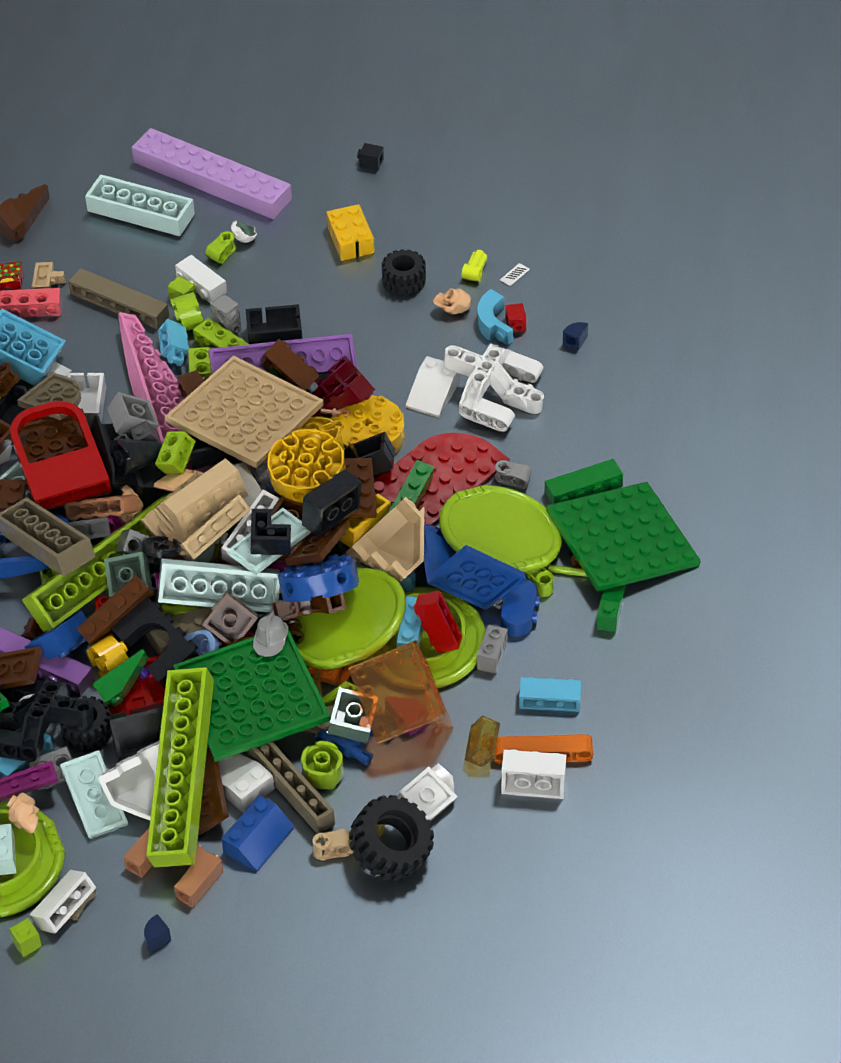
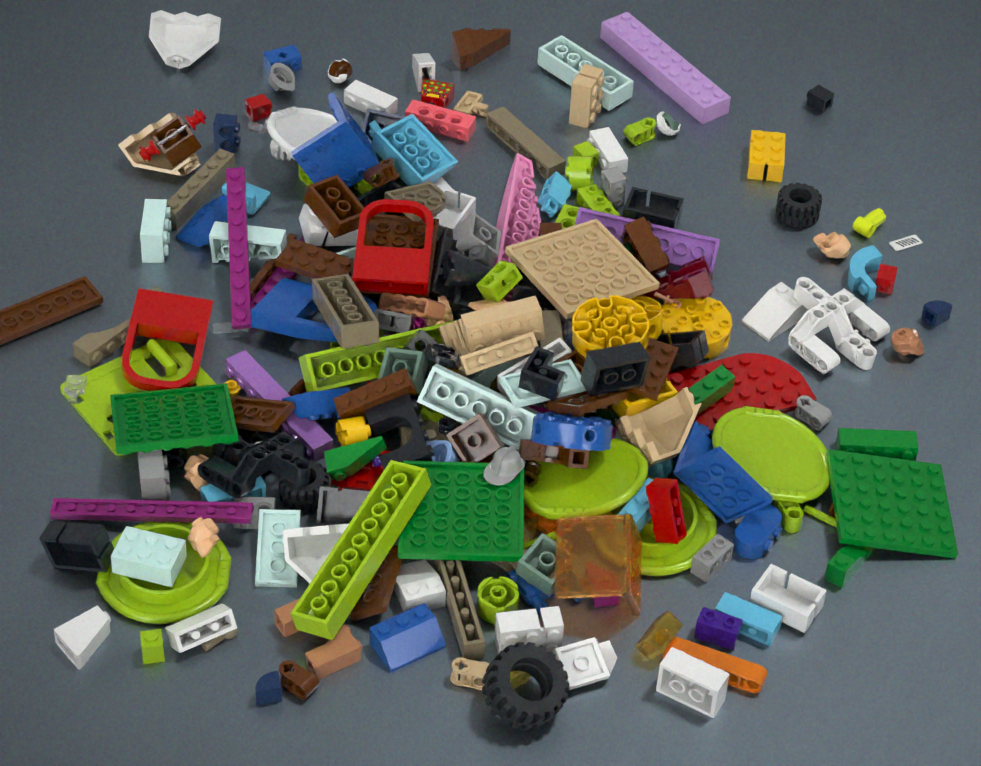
camera: 20 degrees right, 5 degrees down
none -> reddish brown piece [279,660,320,700]
none -> black bush [439,417,456,435]
none -> white piece [494,606,564,654]
none -> tan piece [569,64,605,129]
none -> dark purple bracket [694,607,743,650]
none -> white piece [750,564,827,633]
none -> nougat head [891,328,924,356]

